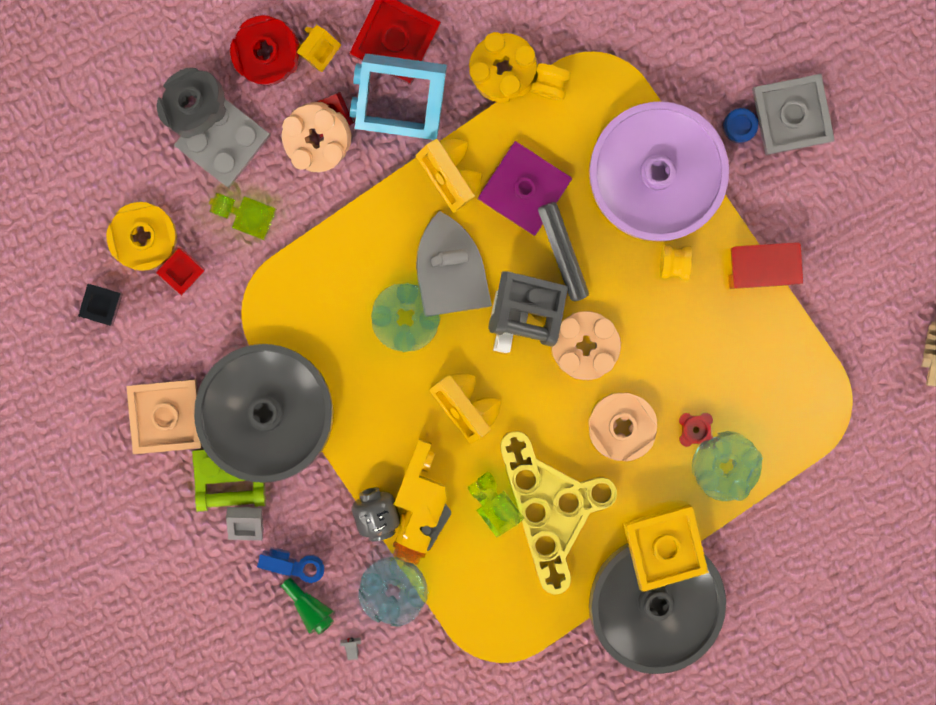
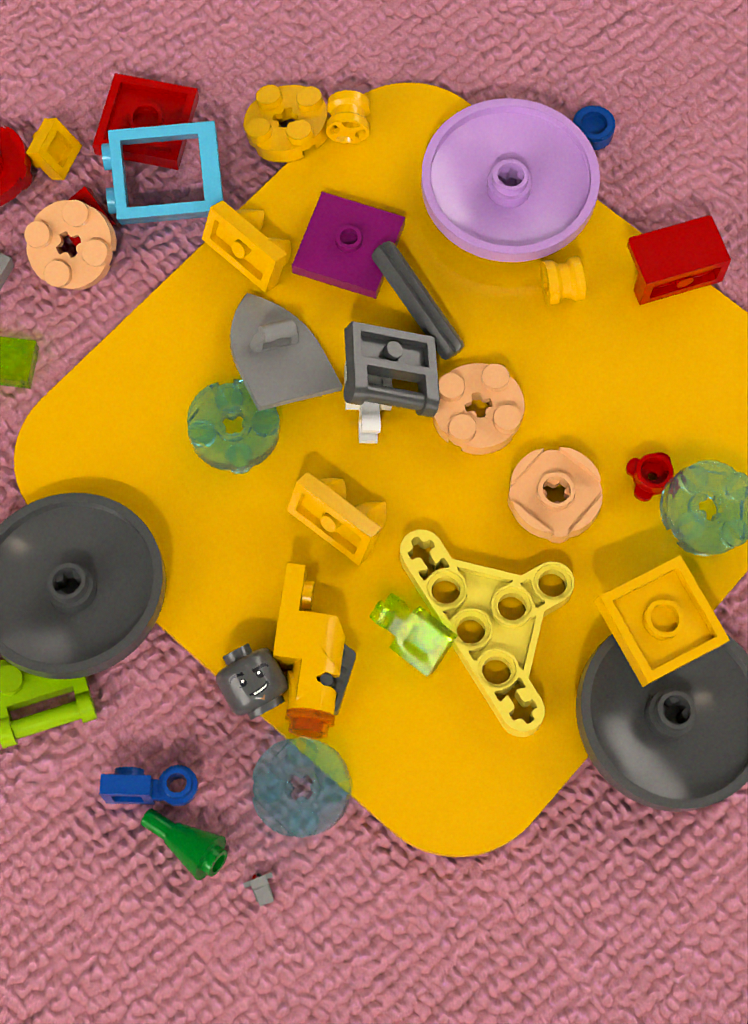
camera: 15 degrees left, 20 degrees down
light grey plate [226,507,264,540] -> none
light grey plate [752,74,835,156] -> none

